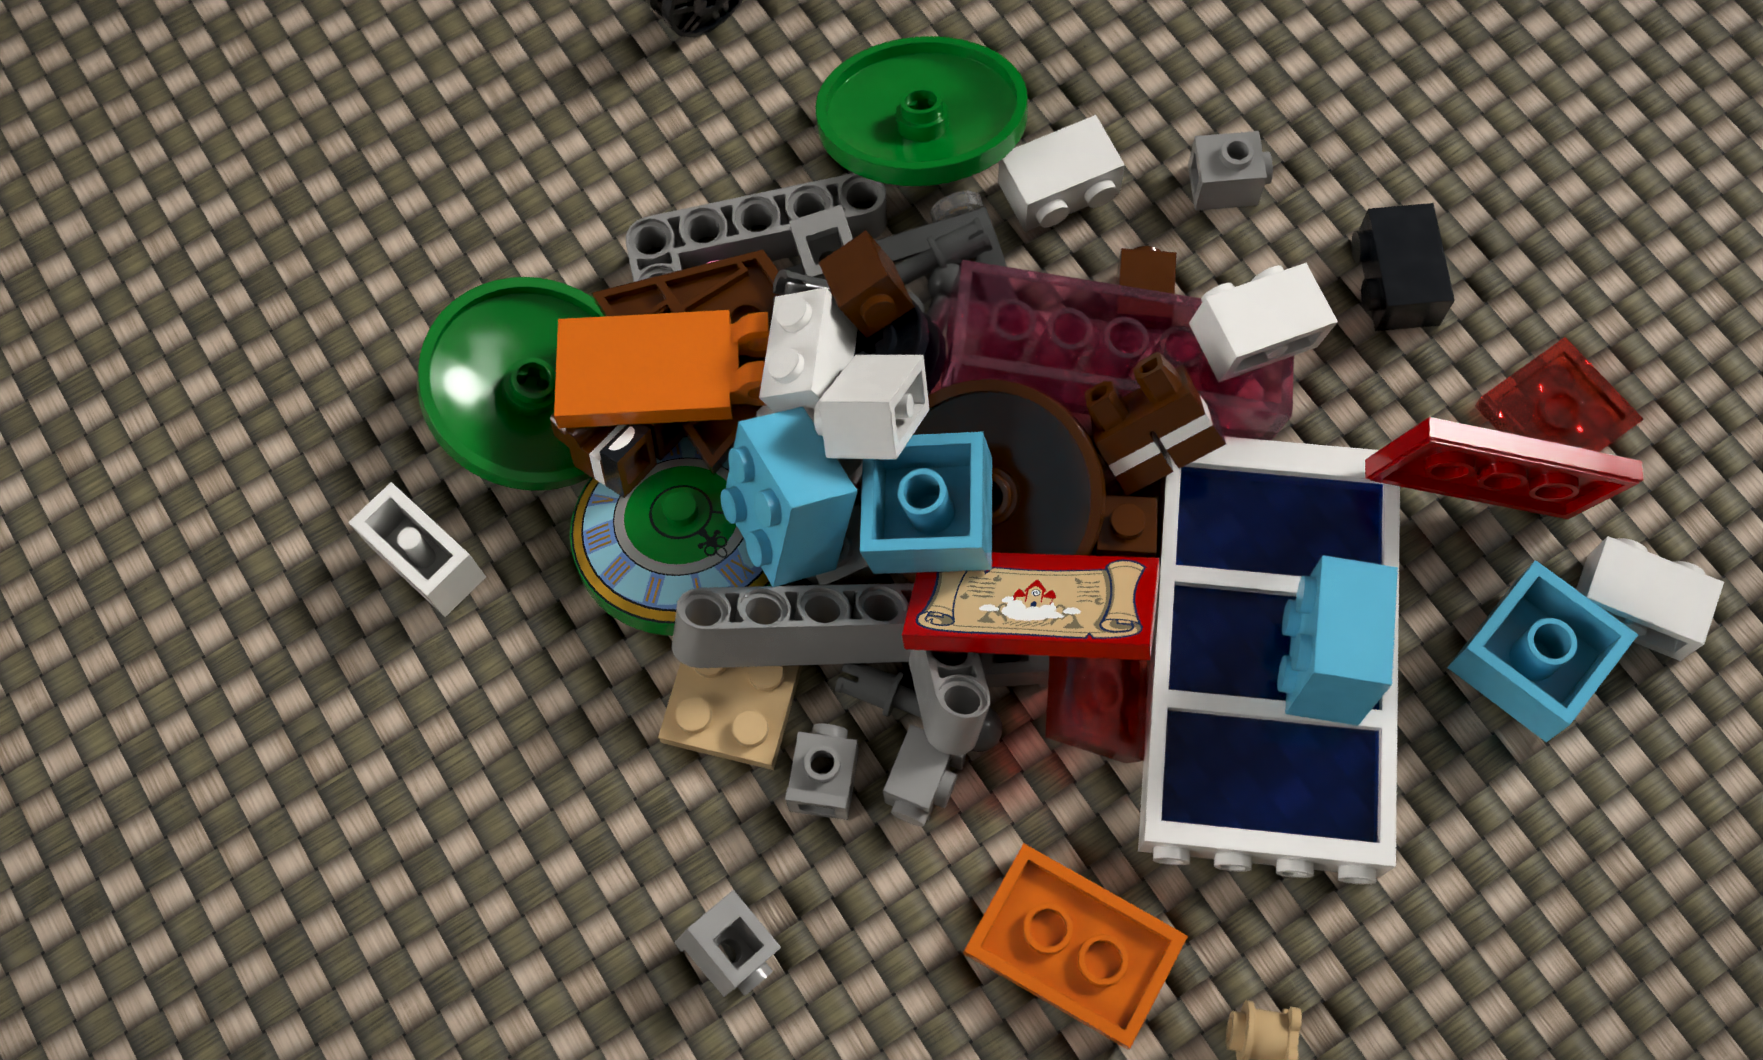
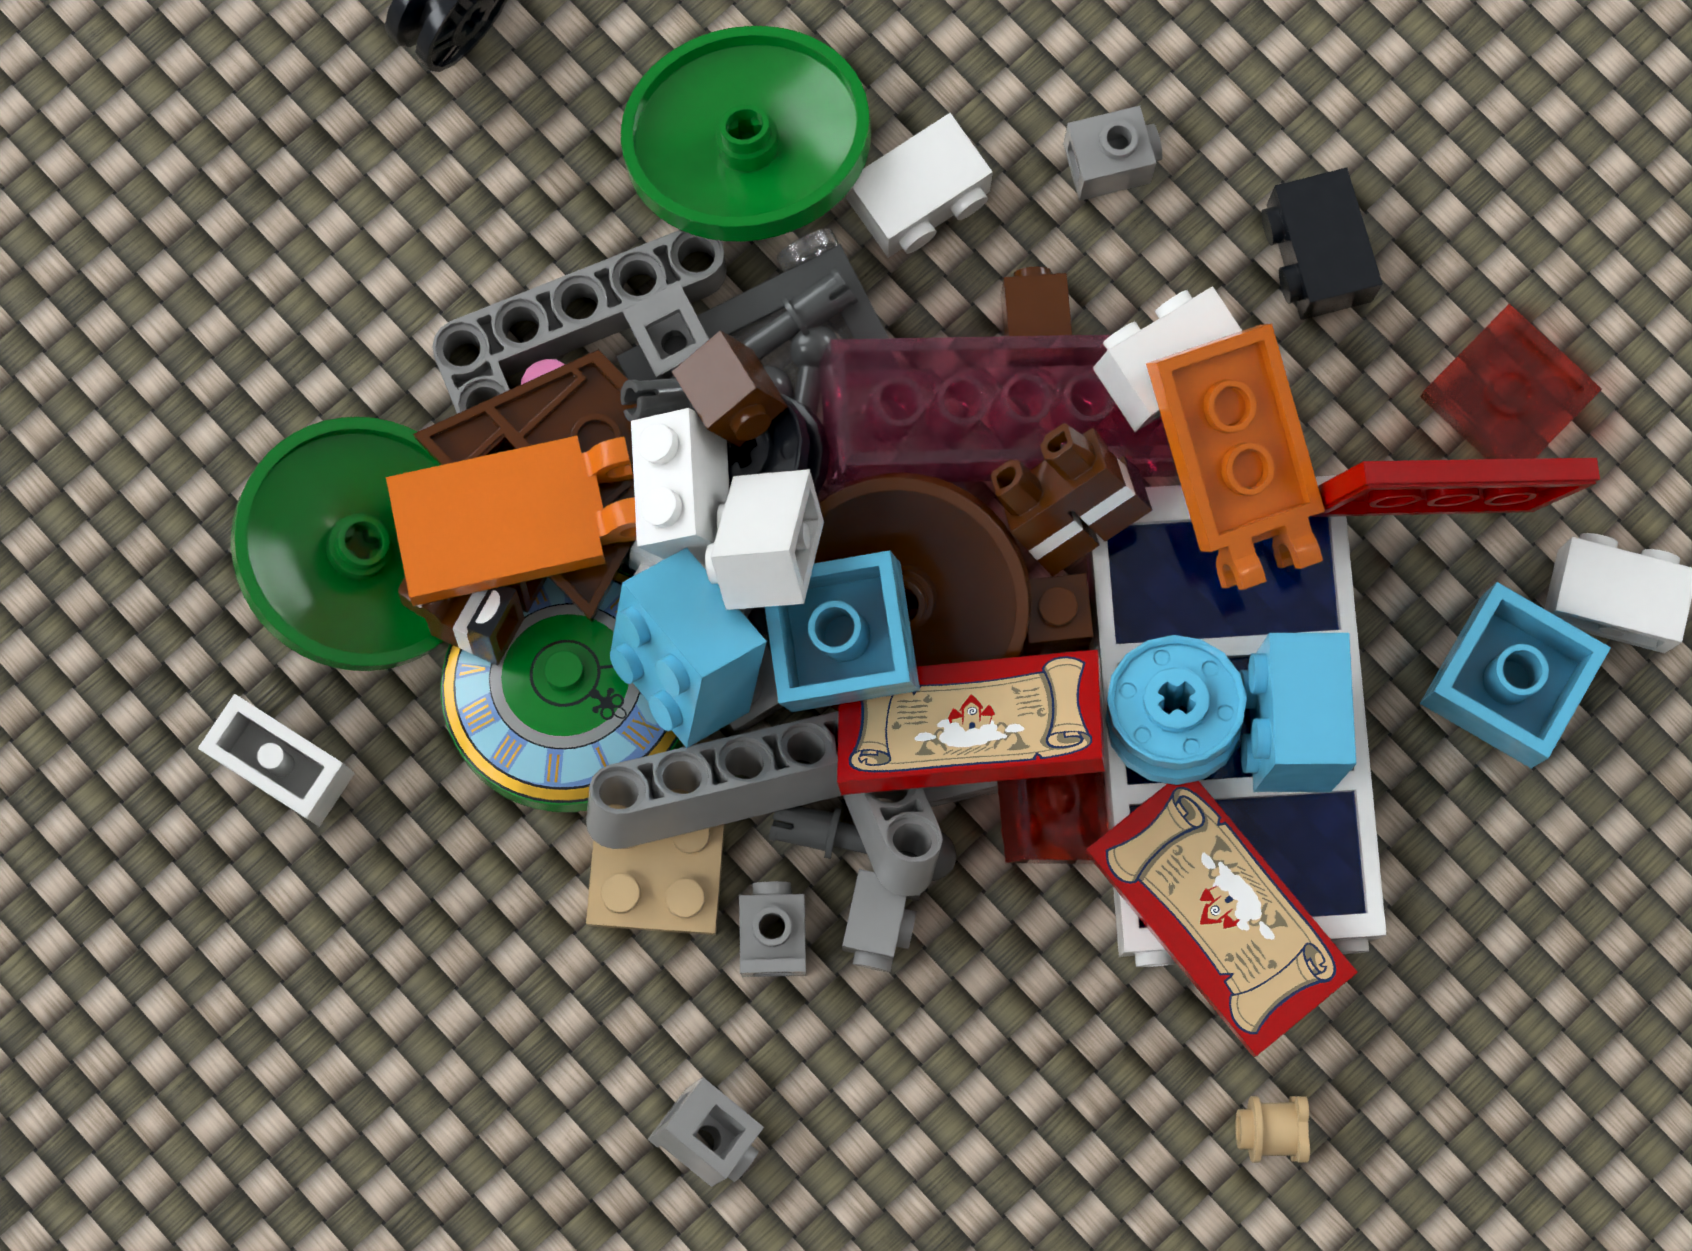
camera: 15 degrees left, 10 degrees up
orange plate [963,843,1188,1050] -> none
none -> tile [1085,781,1358,1057]
none -> medium azure wheel [1105,635,1247,785]
none -> orange tile [1146,324,1325,590]

